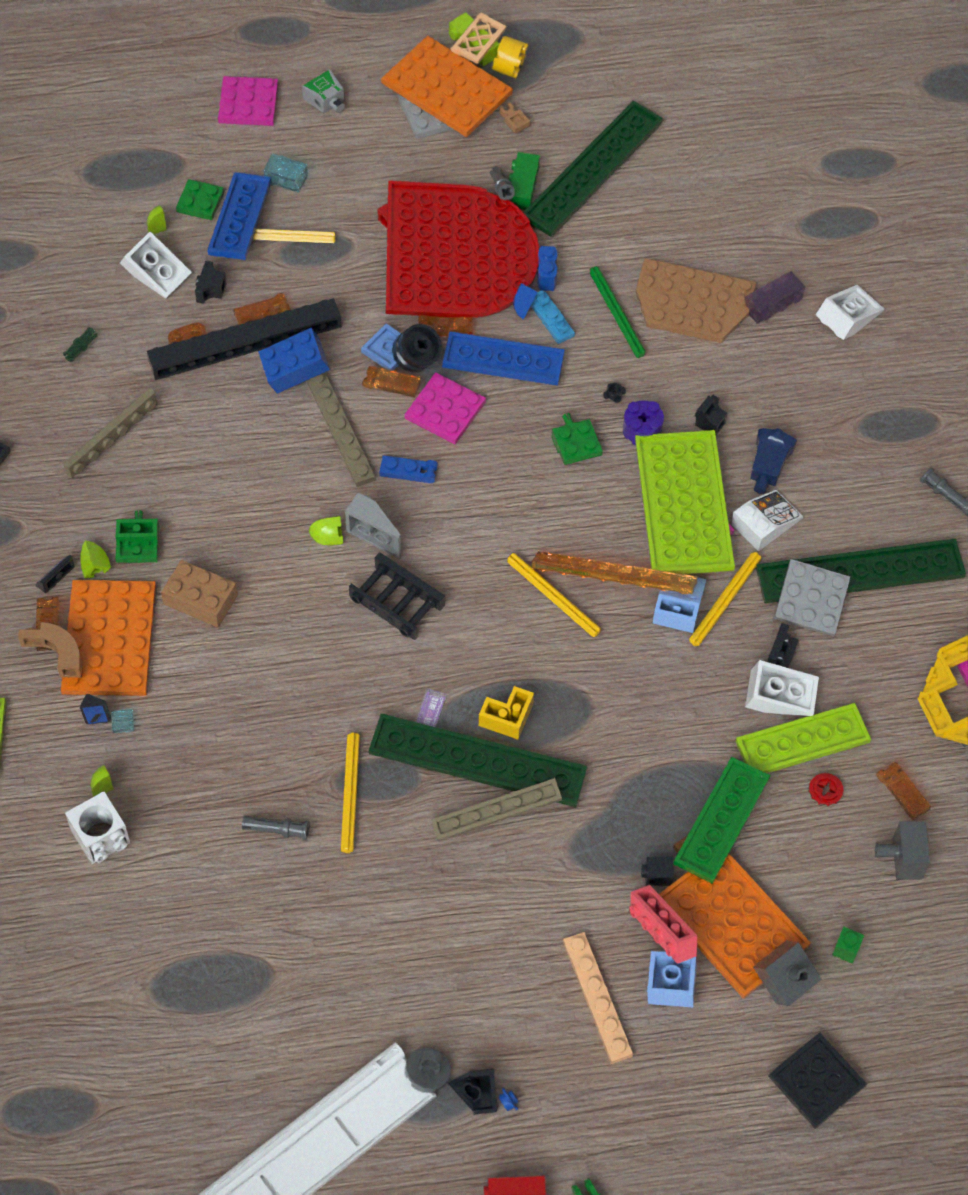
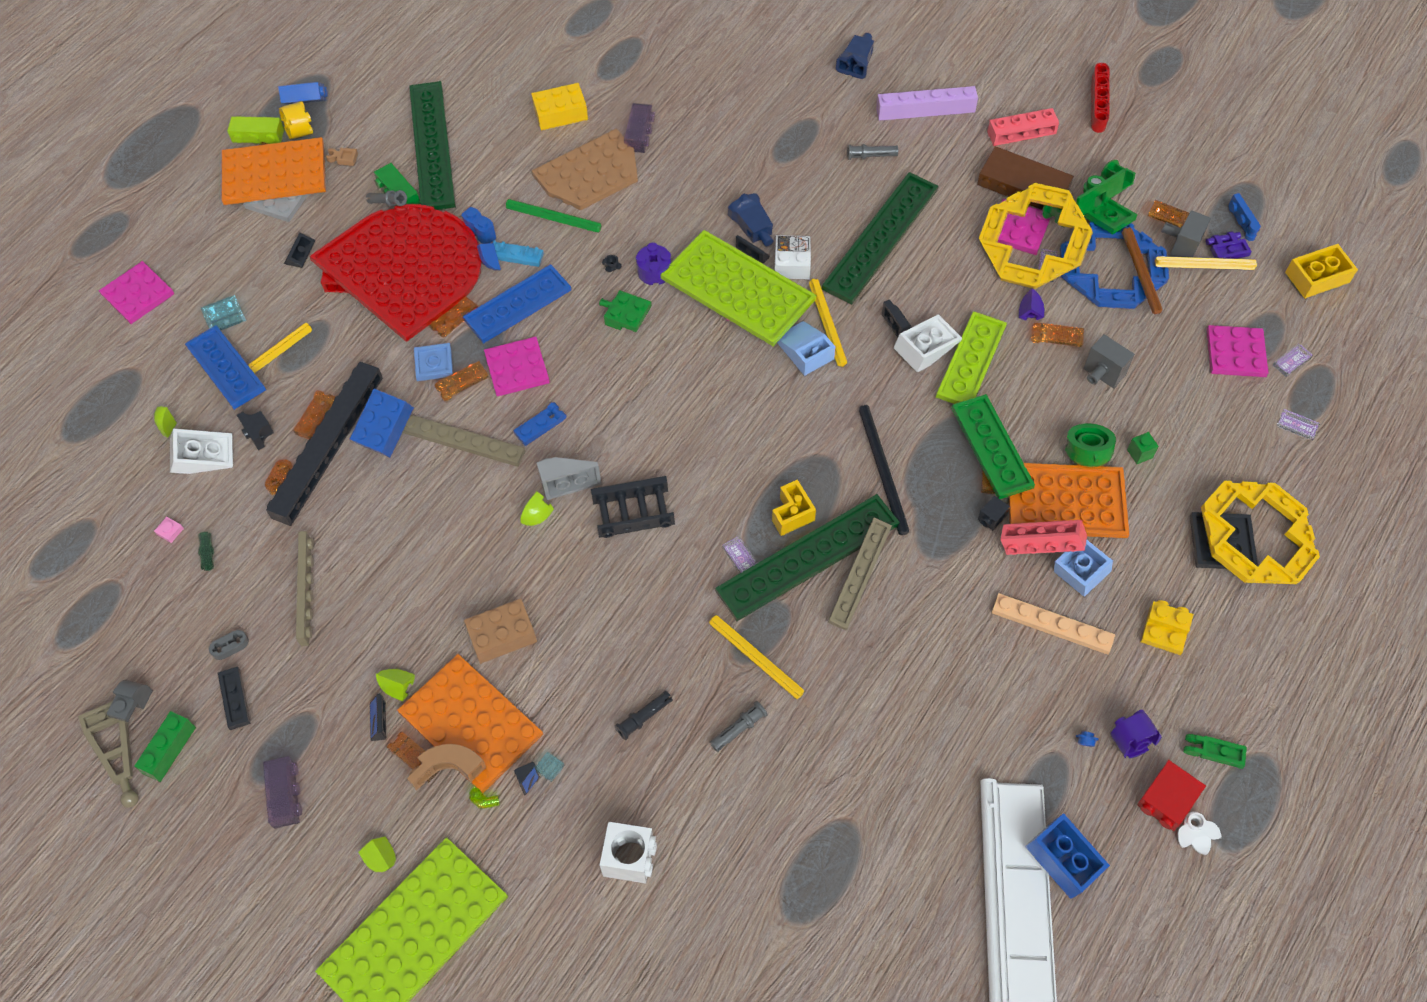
camera: 45 degrees left, 0 degrees up
lime brick [90,764,114,797] -> none
green plate [115,510,159,563] -> none
green plate [176,179,224,221] -> none
light grey torso [302,69,345,113] -> none
black wheel [392,324,442,373] -> none
dark grey tile [405,1048,451,1093] -> none
black slope [448,1068,497,1115] -> none
light nougat window [451,13,506,64] -> none
yellow axle [507,553,601,637] -> none
clear orange plate [532,551,698,594] -> none
black brick [695,395,727,435] -> none
dark grey brick [753,940,822,1006] -> none
light grey plate [774,559,850,636] -> none
red gear [808,773,844,807] -> none
white slope [816,285,884,340] -> none
none -> bright pink plate [154,517,184,543]
none -> dark grey beam [209,630,249,660]
none -> brick [278,82,328,105]
none -> black slope [284,232,315,268]
none -> clear neon green arm [469,788,500,809]
none -> yellow brick [531,83,588,130]
none -> black pin [614,690,673,740]
none -> black slope [736,235,770,264]
none -> black axle [859,405,909,535]
none -> dark purple brick [1019,288,1045,320]
none -> blue brick [1025,813,1110,899]
none -> green piece [1065,423,1116,467]
none -> dark purple brick [1110,710,1162,758]
none -> yellow plate [1141,600,1194,655]
none -> yellow plate [1201,481,1320,584]

